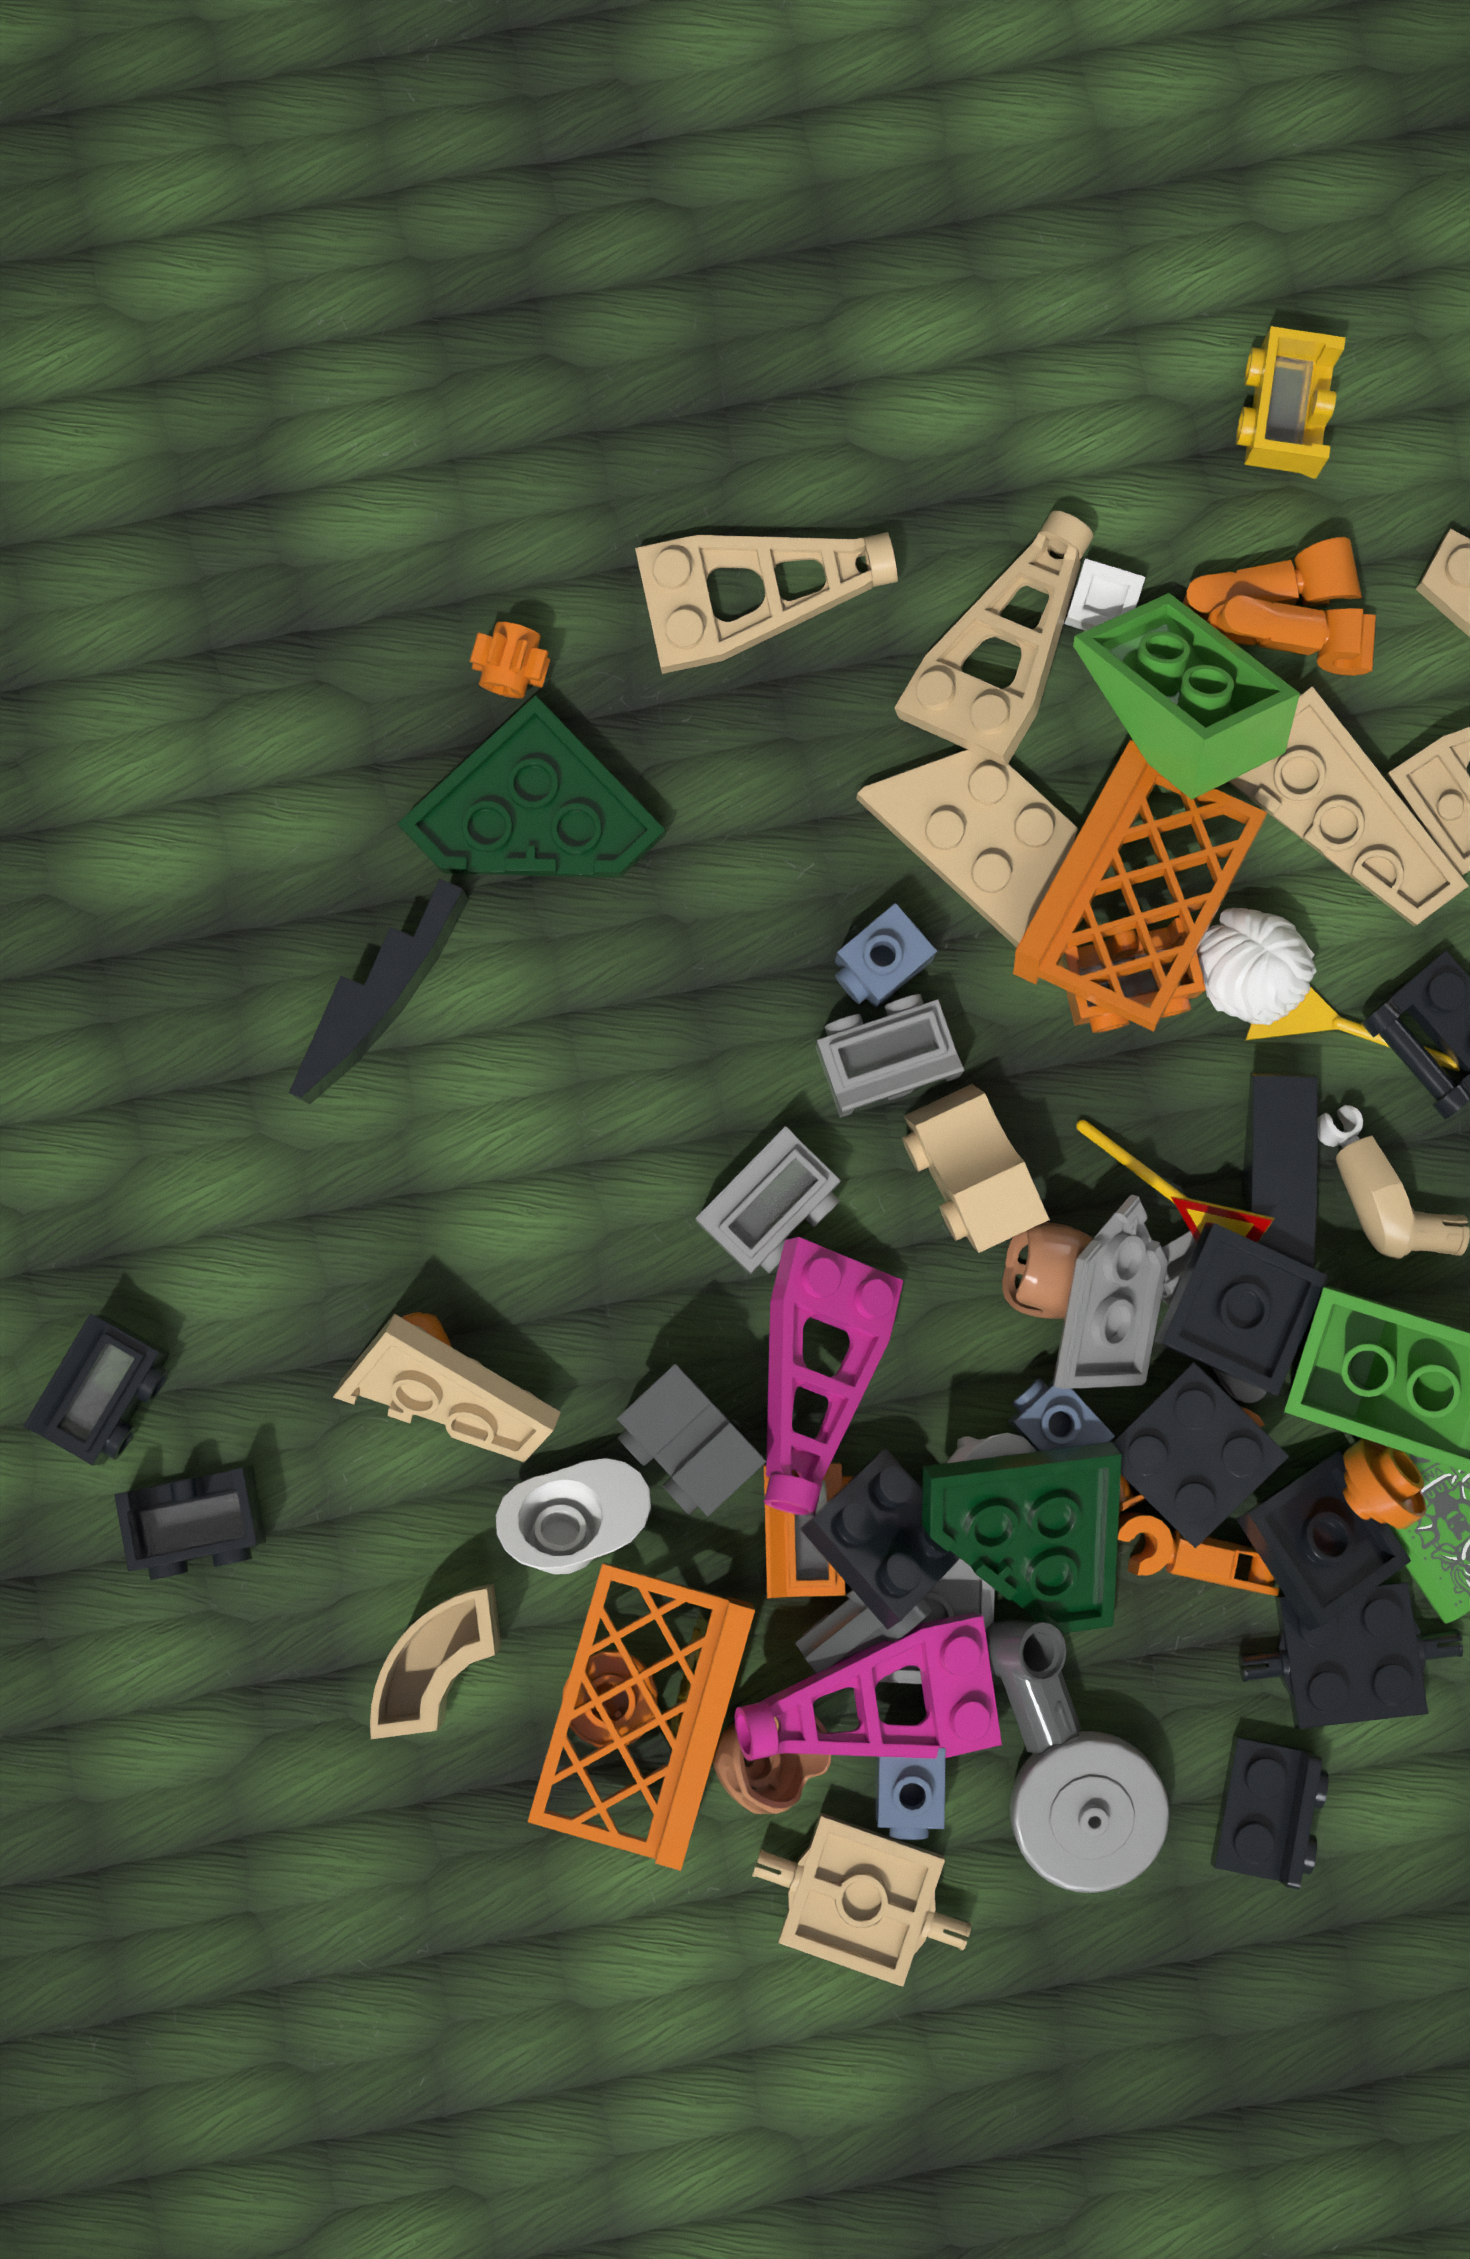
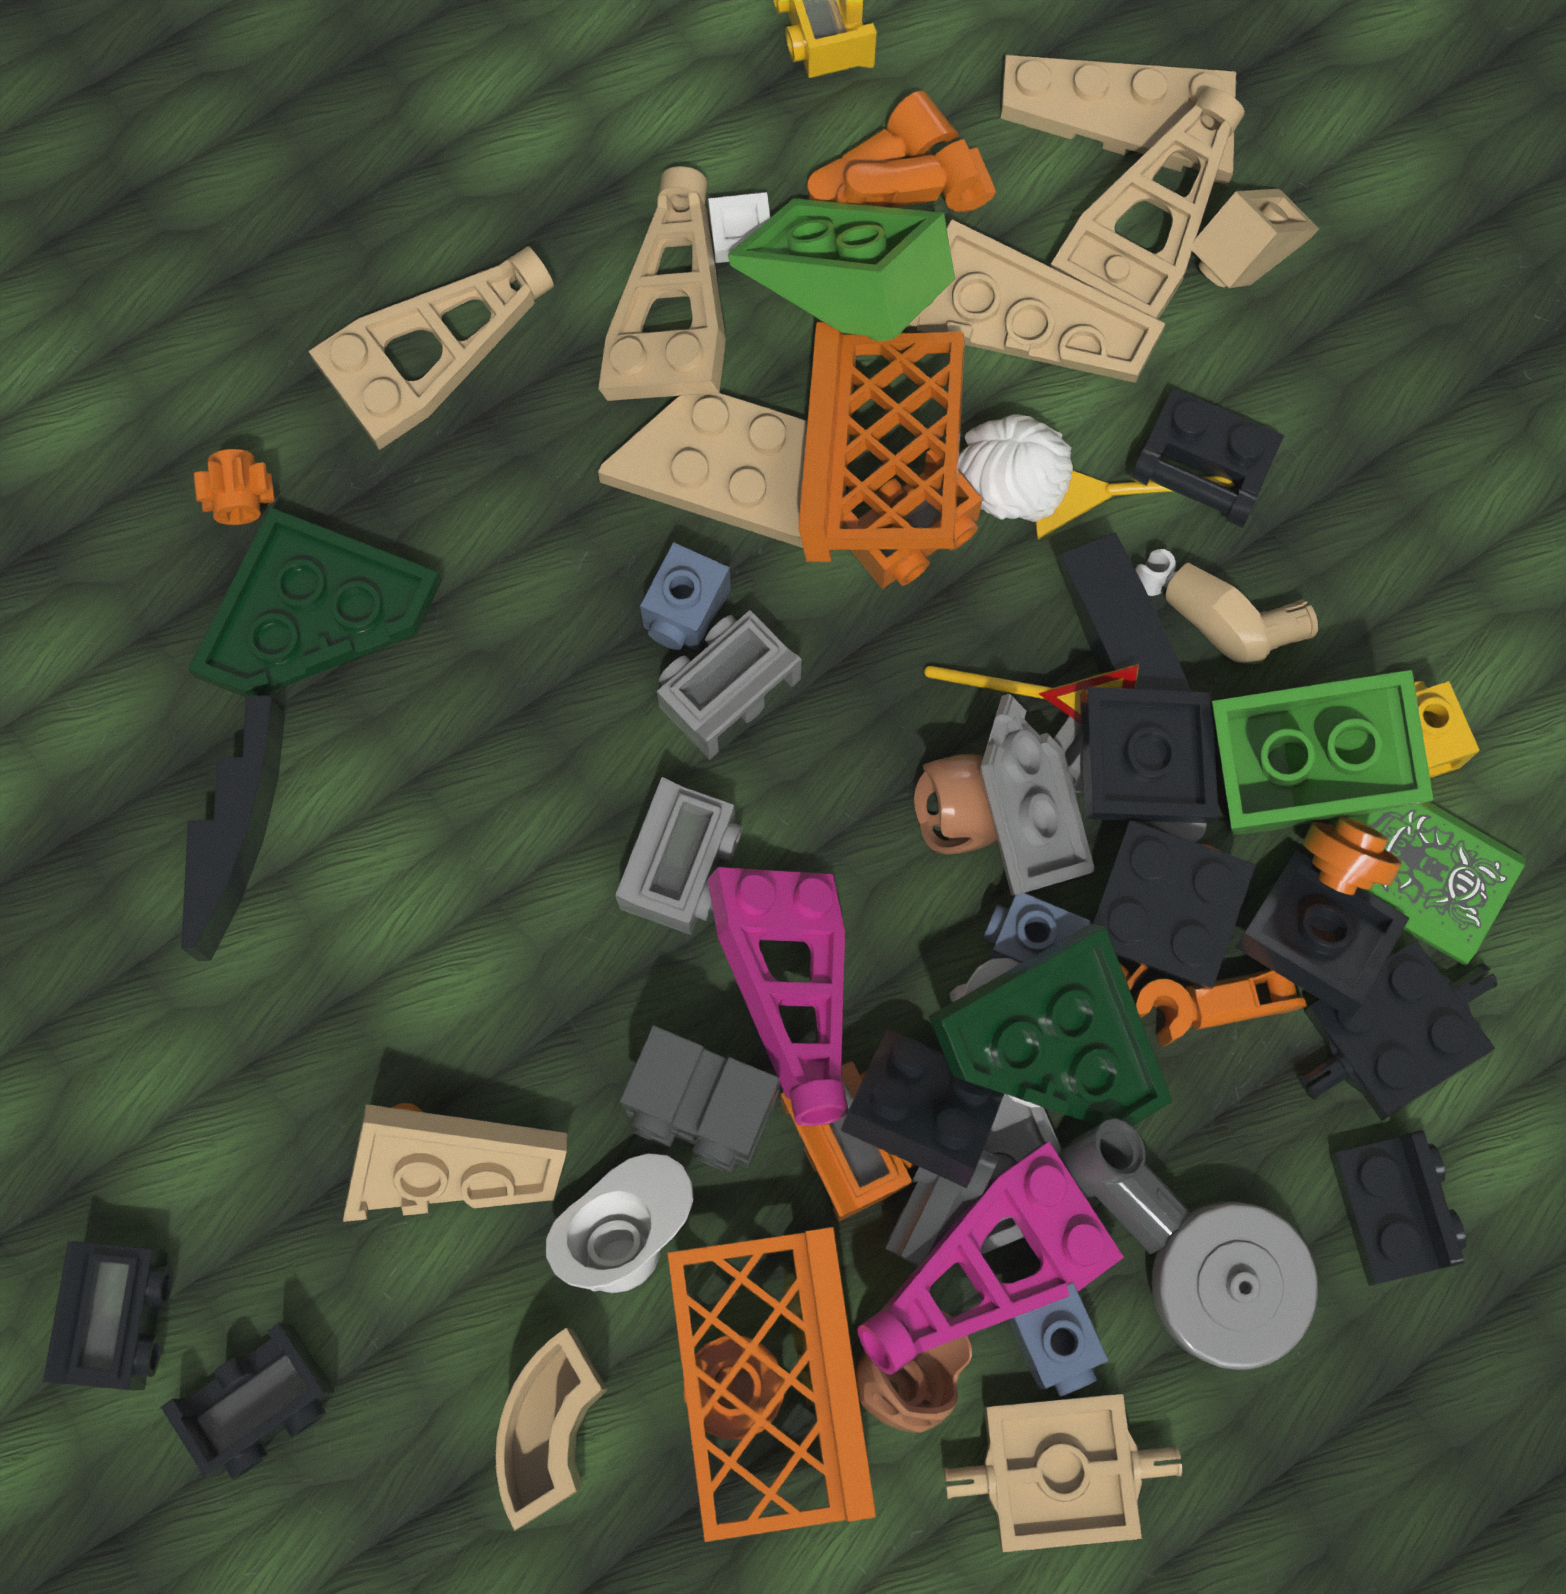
camera: 25 degrees left, 10 degrees down
tan brick [902,1084,1049,1253] -> none

